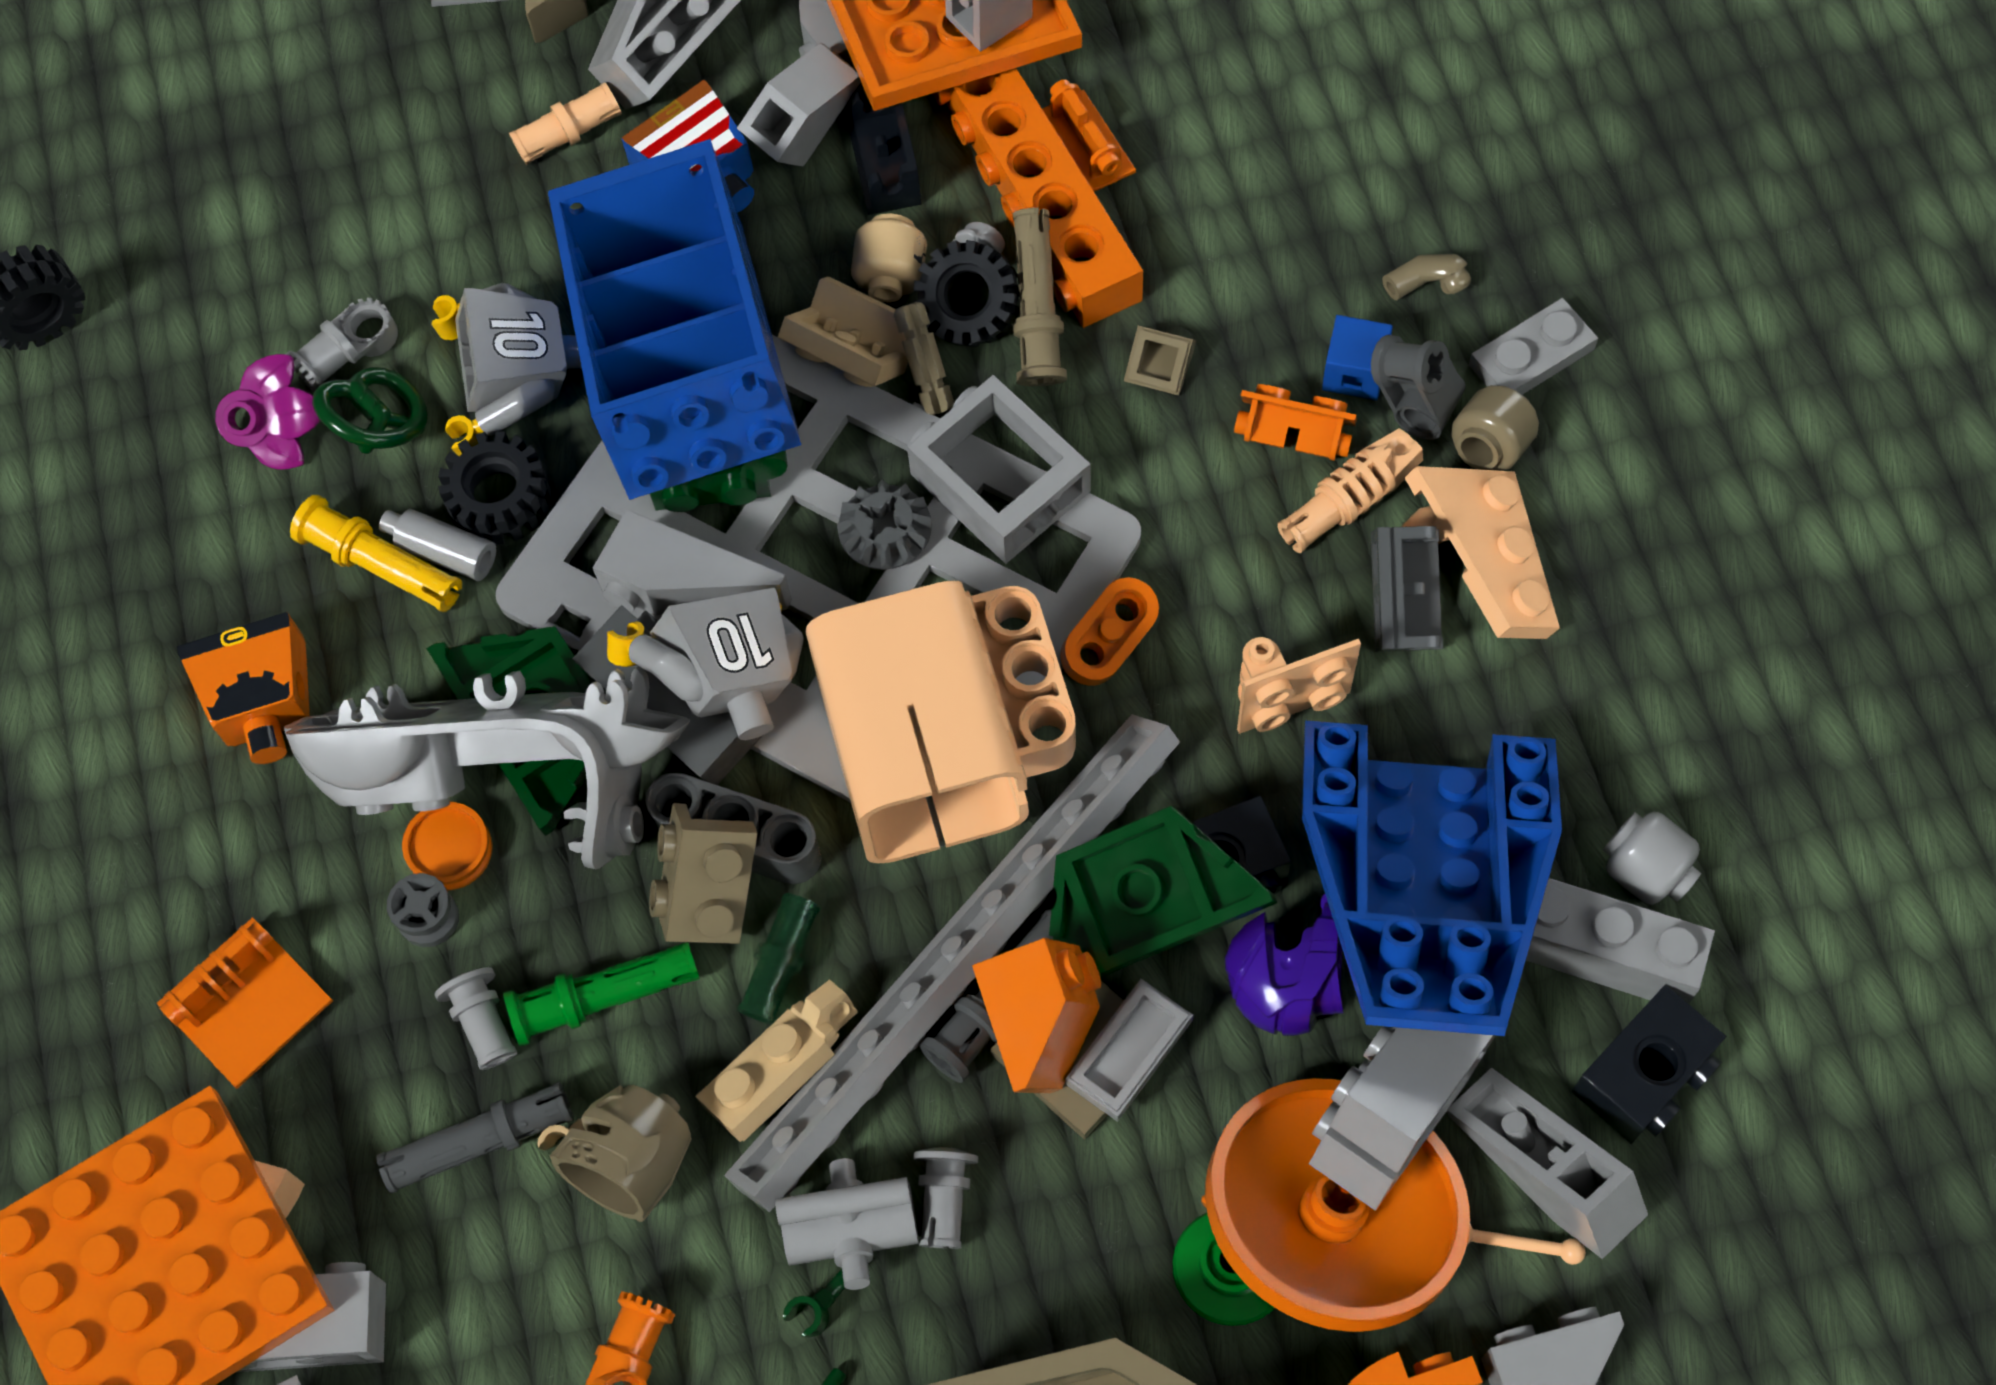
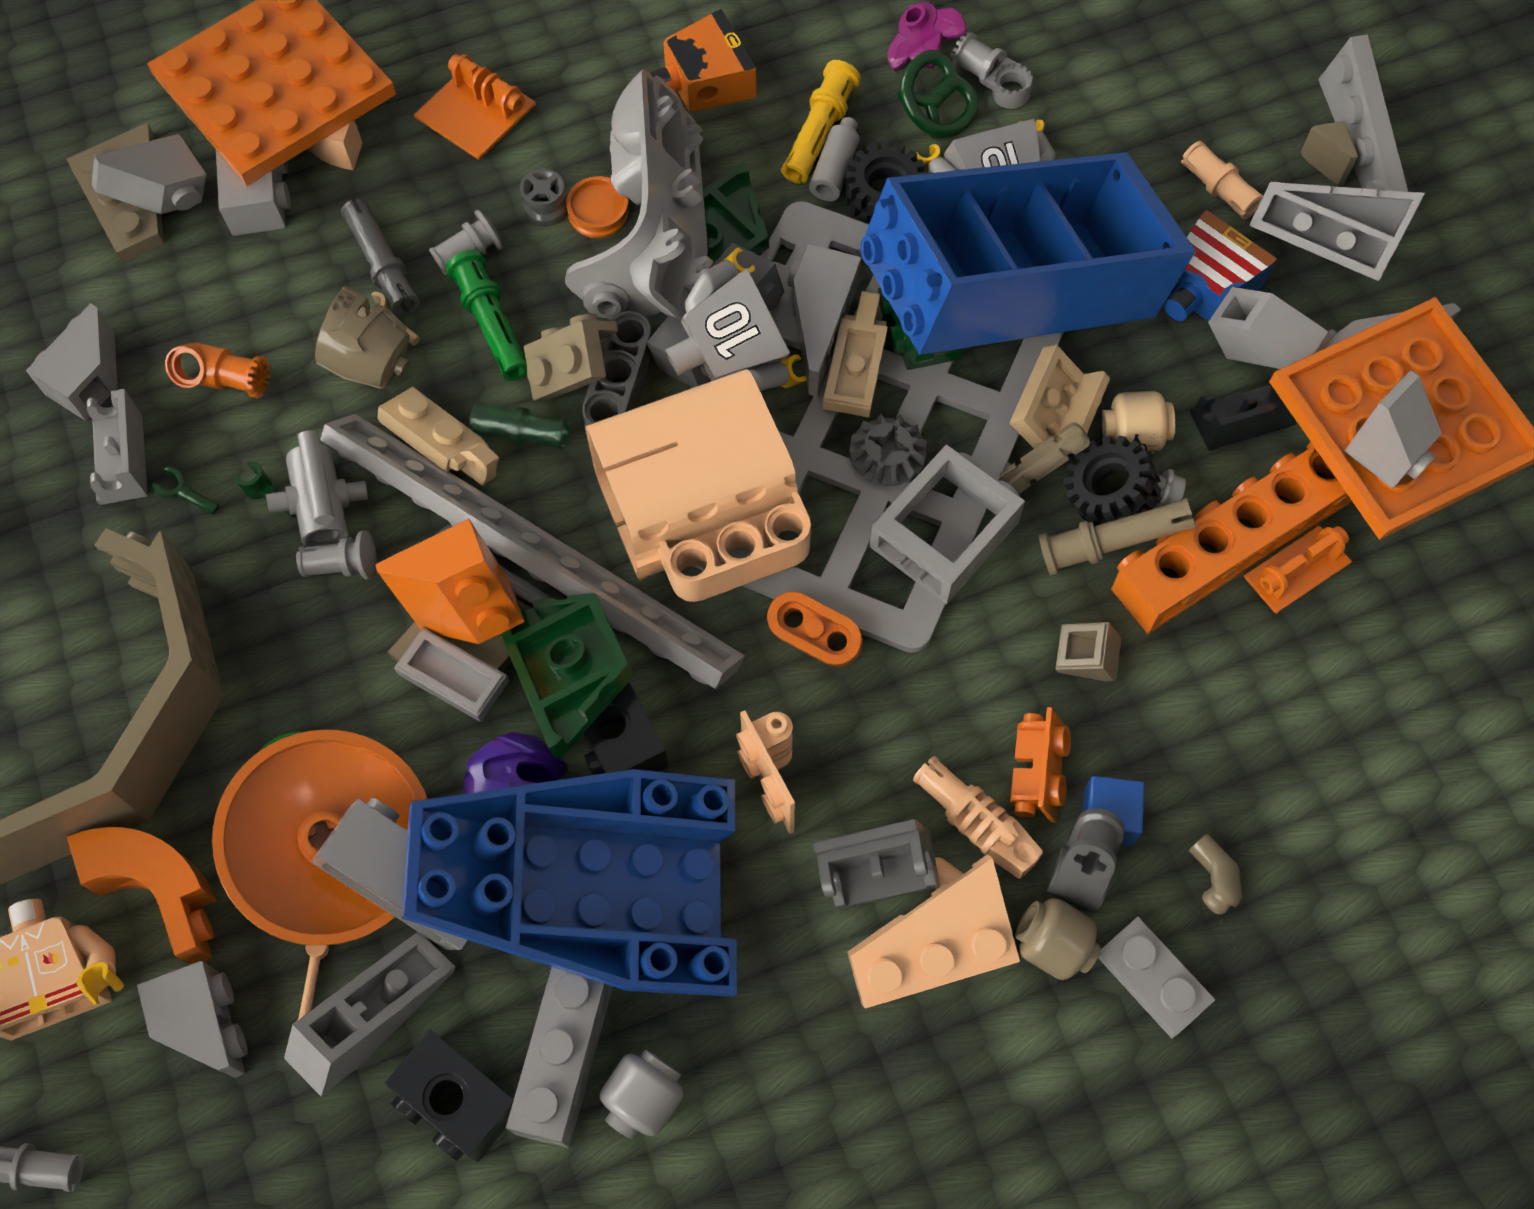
camera: 80 degrees right, 0 degrees up
none -> tan hinge [823,291,888,418]

